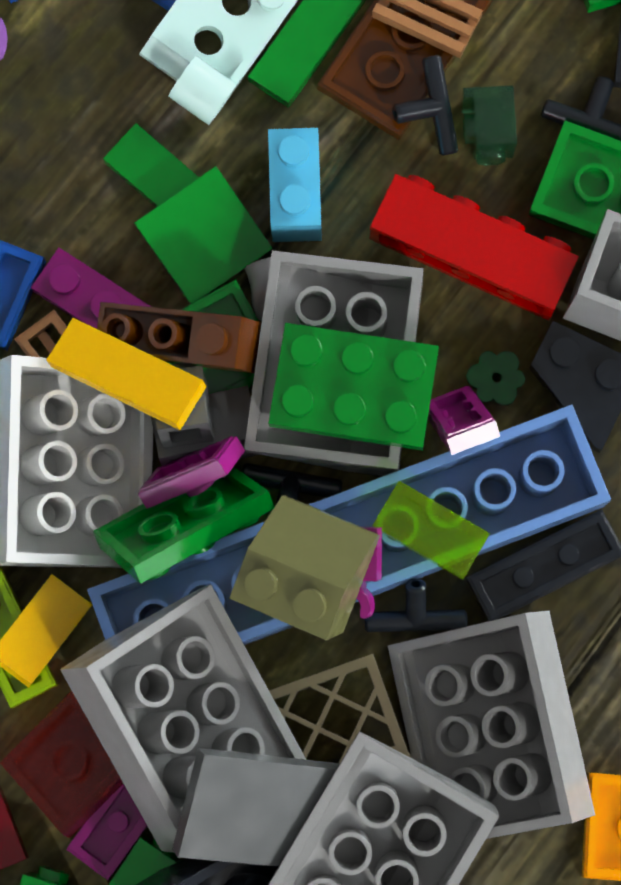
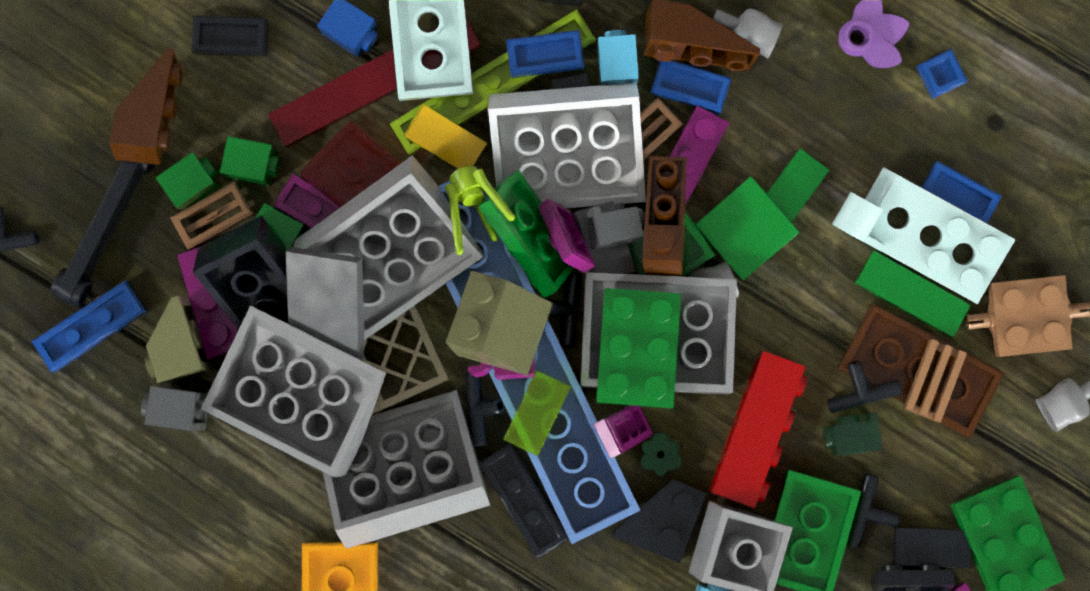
camera: 75 degrees right, 5 degrees up
yellow tile [46,318,207,430] -> none
medium azure brick [268,128,322,242] -> none
none -> lime plant [444,166,515,255]

